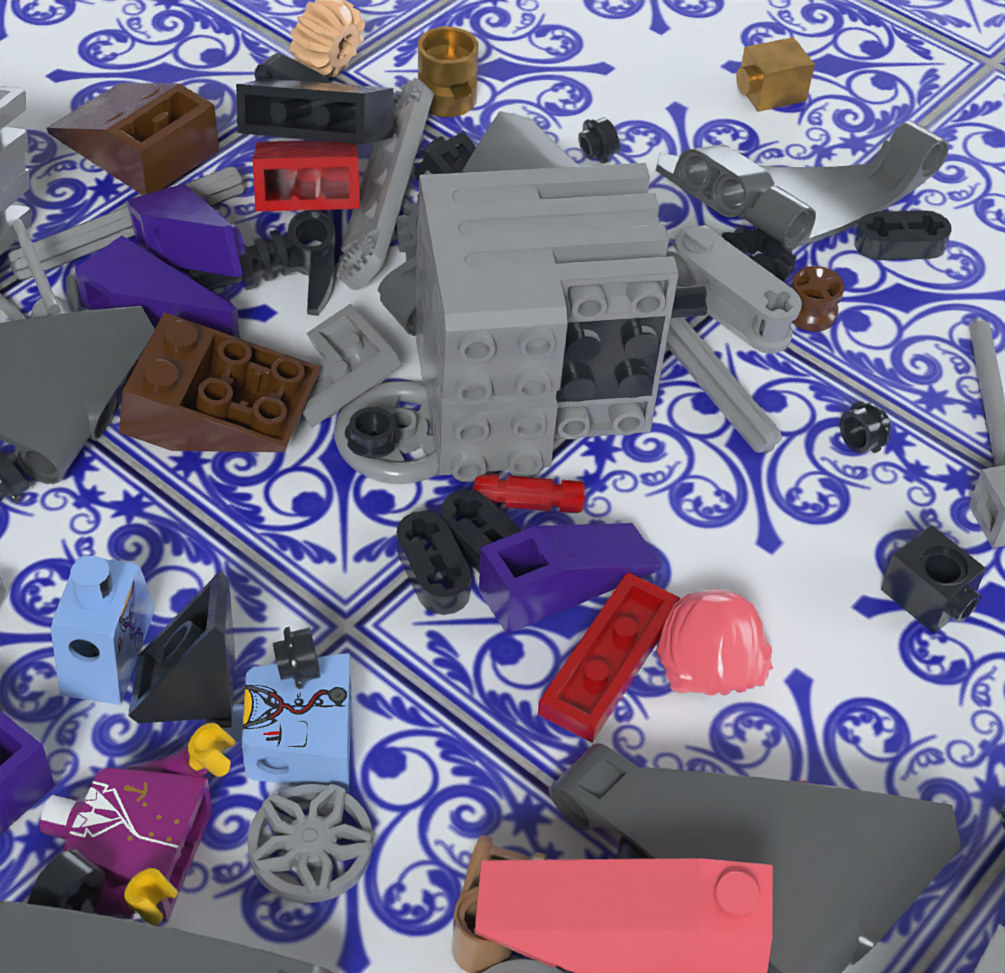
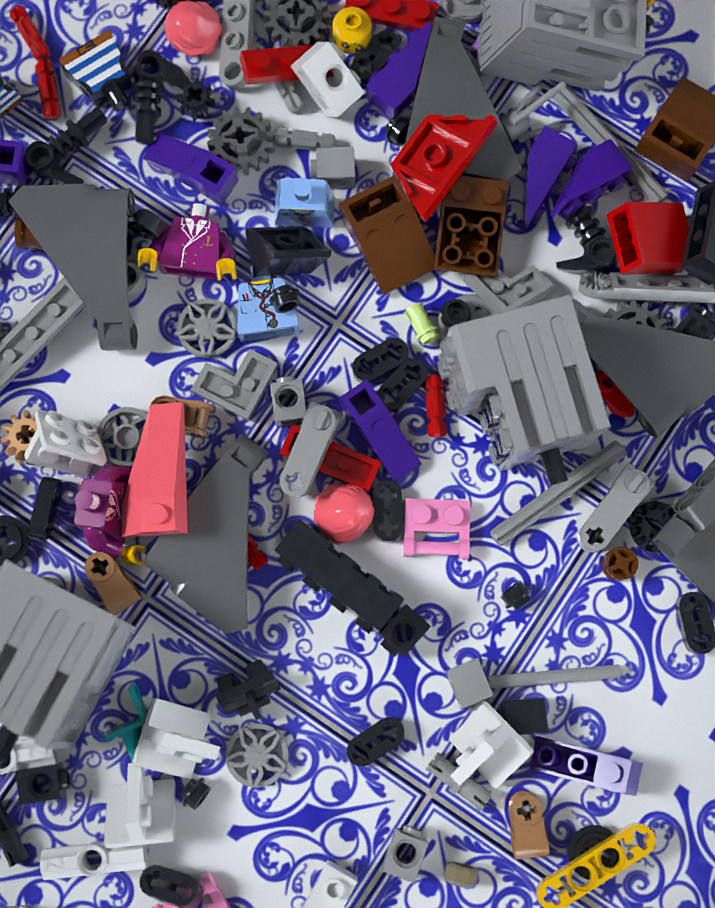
camera: 85 degrees right, 30 degrees up
none -> light grey plate [191,349,278,421]
none -> light grey brick [270,376,307,427]
none -> black wedge [275,519,404,634]
none -> light grey piece [279,401,343,498]
none -> light grey brick [310,147,355,189]
none -> reddish brown slope [339,174,435,296]
none -> black beam [373,480,403,543]
none -> red wing [390,114,497,222]
none -> bright pink plate [403,498,470,559]
none -> yellowish green pin [404,302,439,345]

